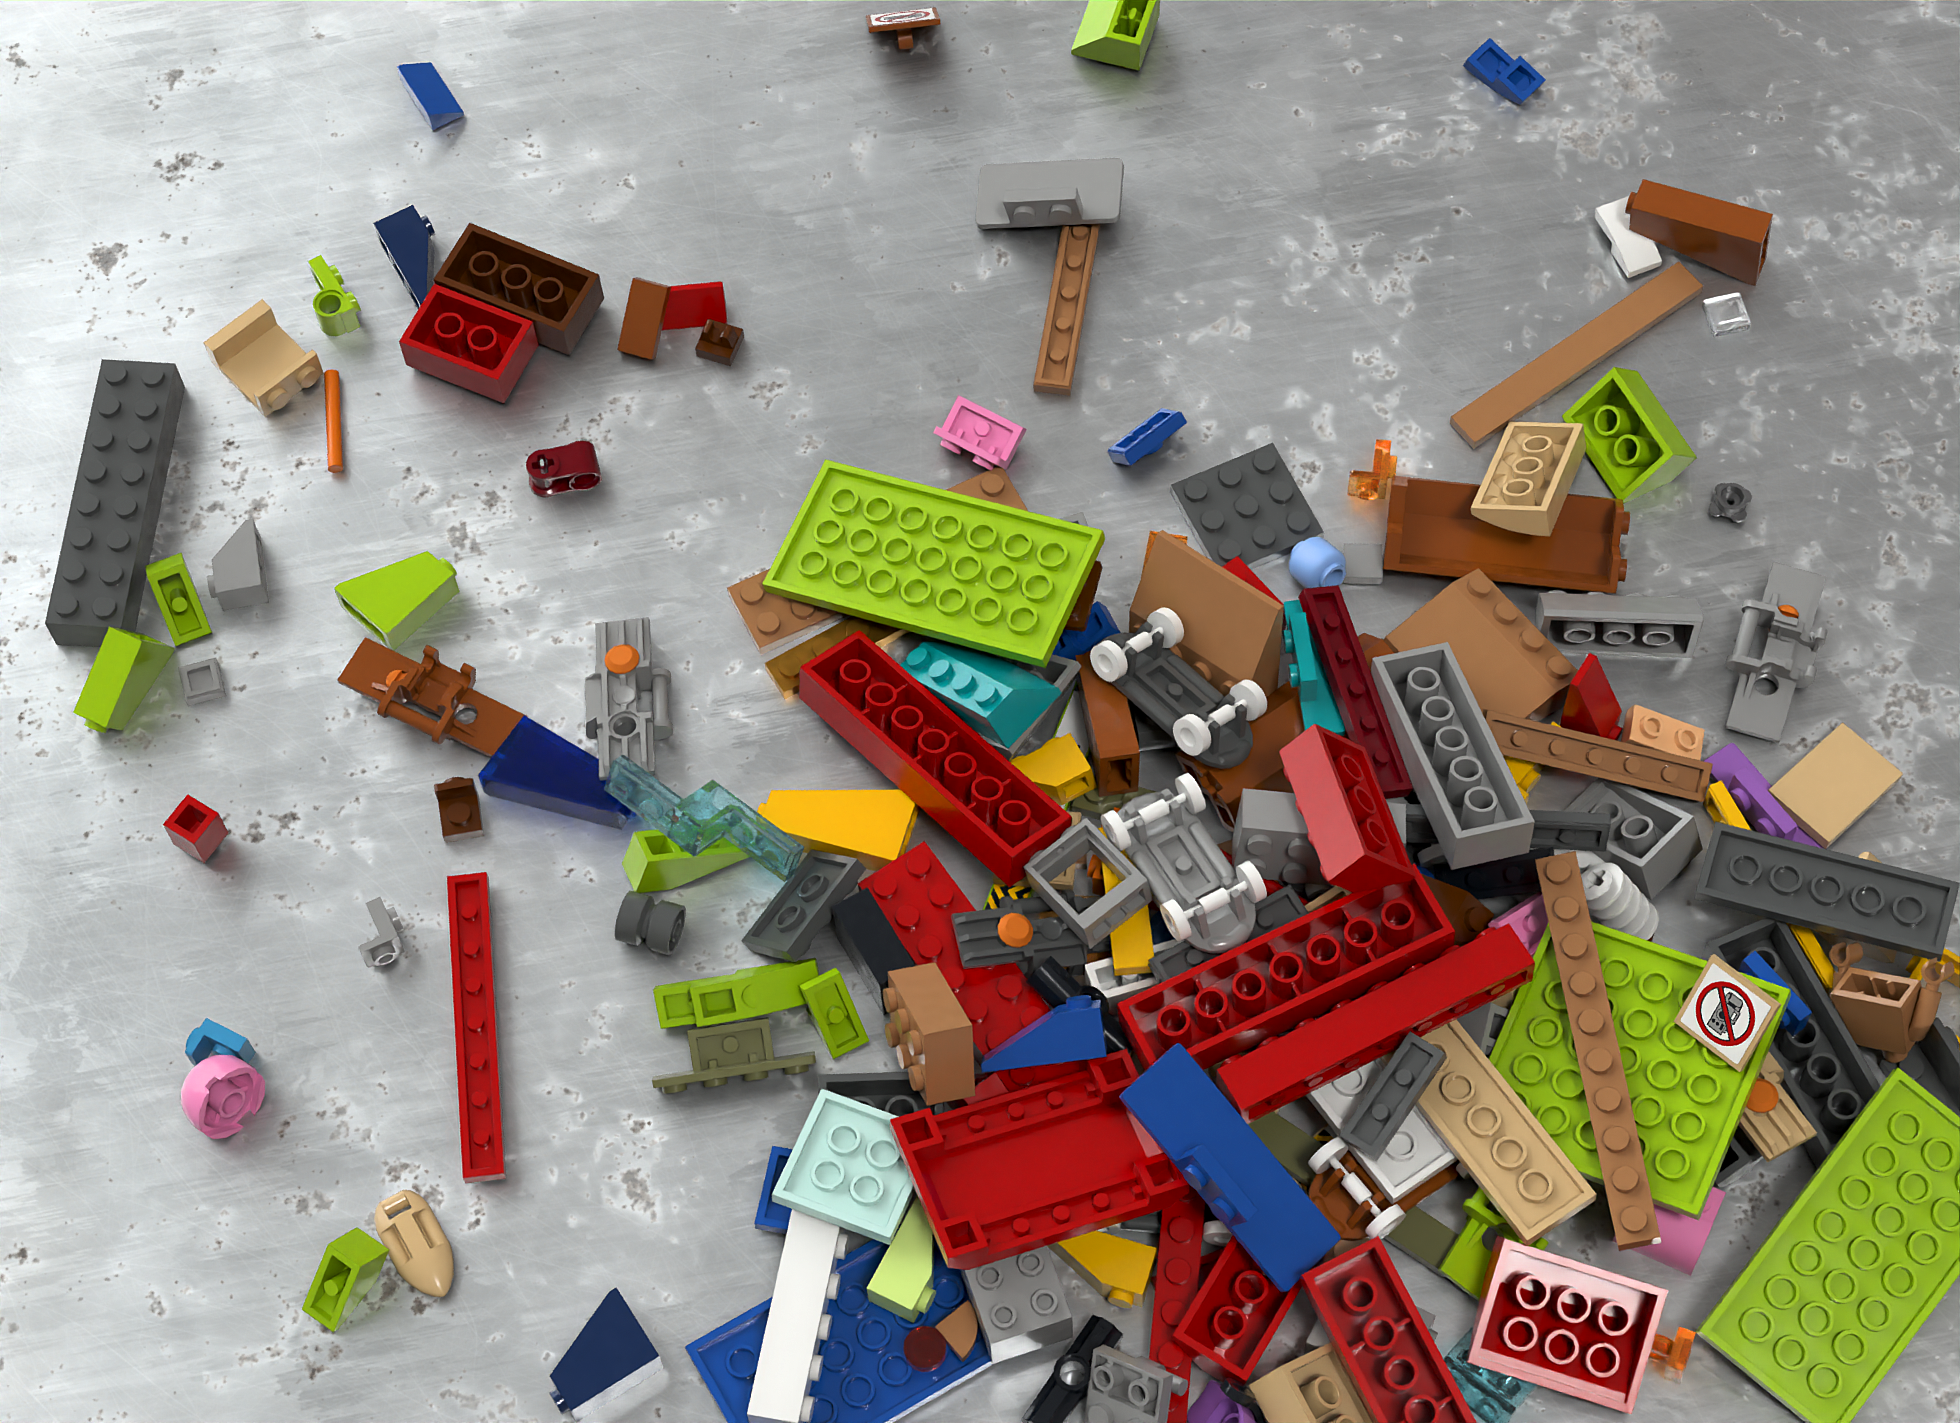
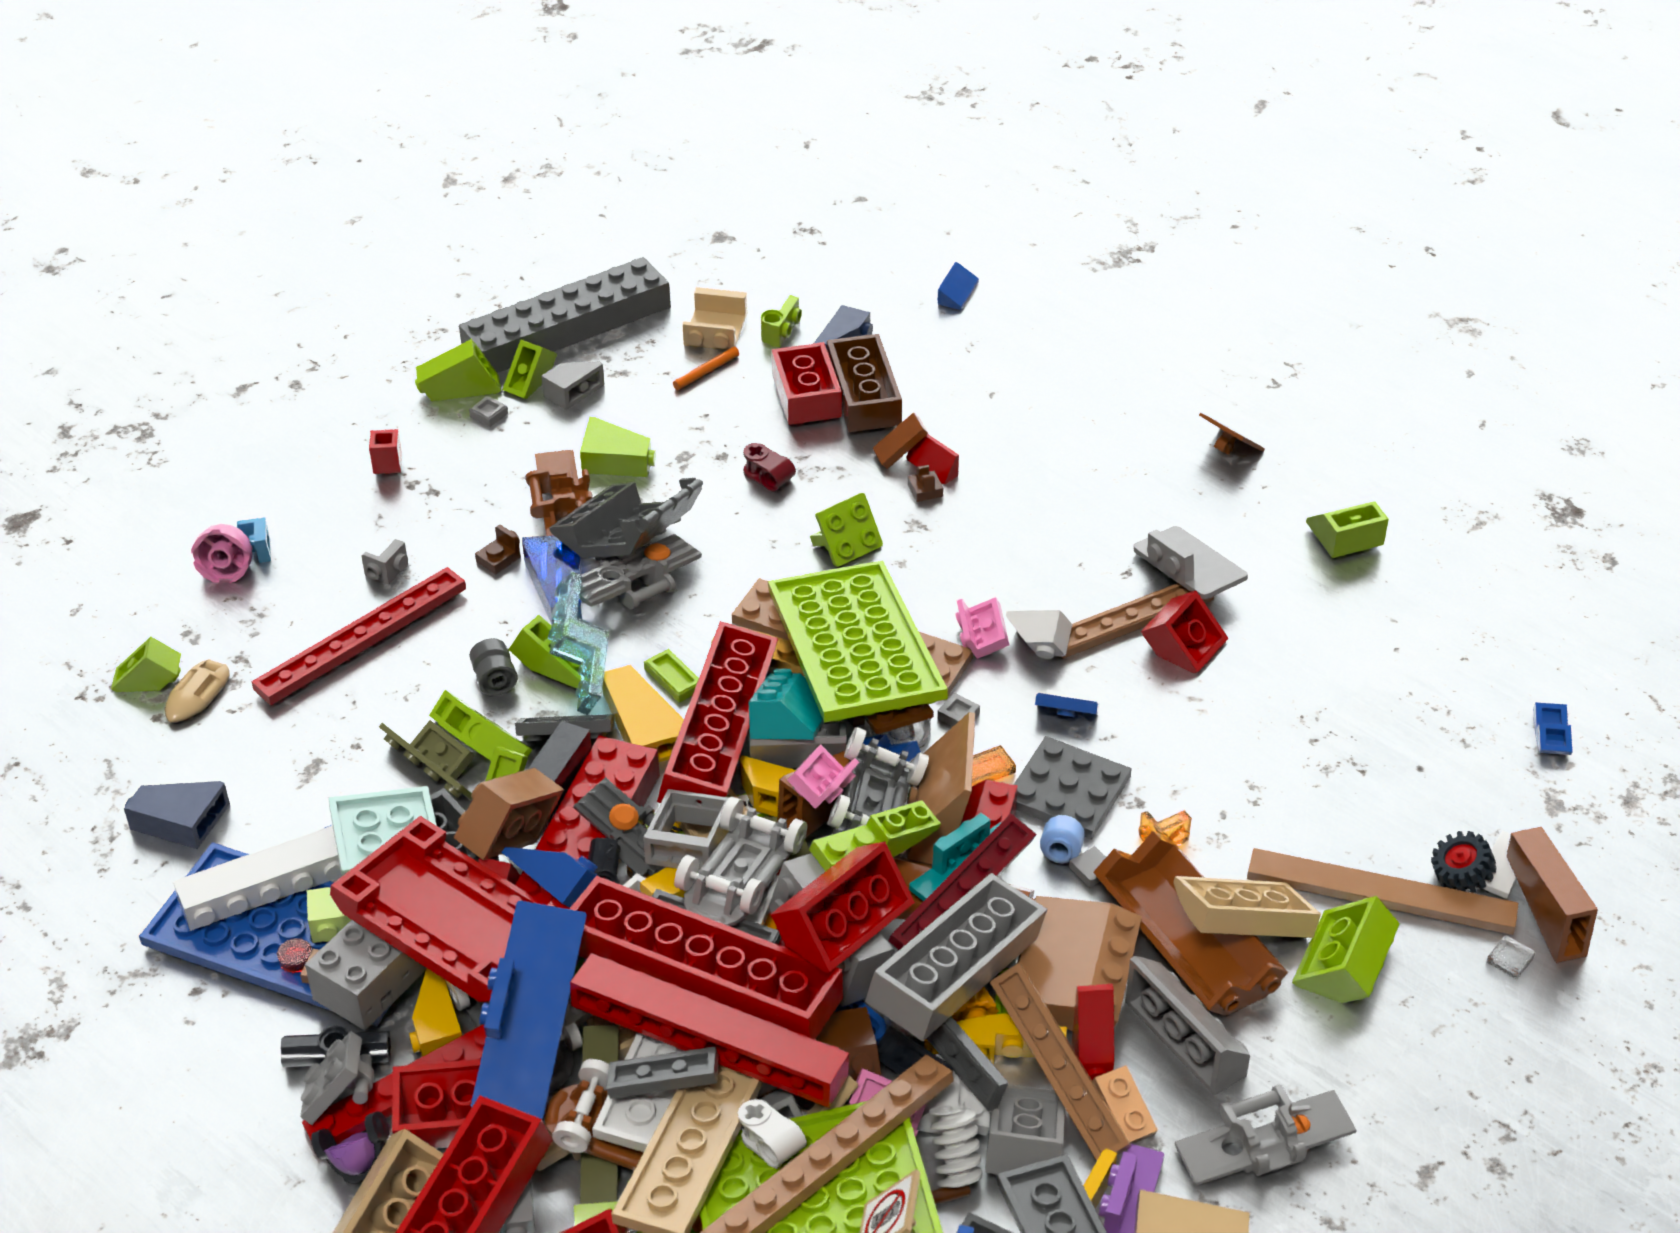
camera: 50 degrees right, 20 degrees down
flat silver plate [1709,483,1752,522] -> none
none -> dark grey slope [549,477,704,561]
none -> lime tile [644,648,699,703]
none -> white piece [738,1099,806,1169]
none -> bright pink bracket [787,744,859,809]
none -> lime bracket [809,493,883,567]
none -> lime slope [809,800,941,871]
none -> white slope [1005,610,1072,659]
none -> red slope [1141,590,1229,674]
none -> black wheel [1431,831,1497,893]

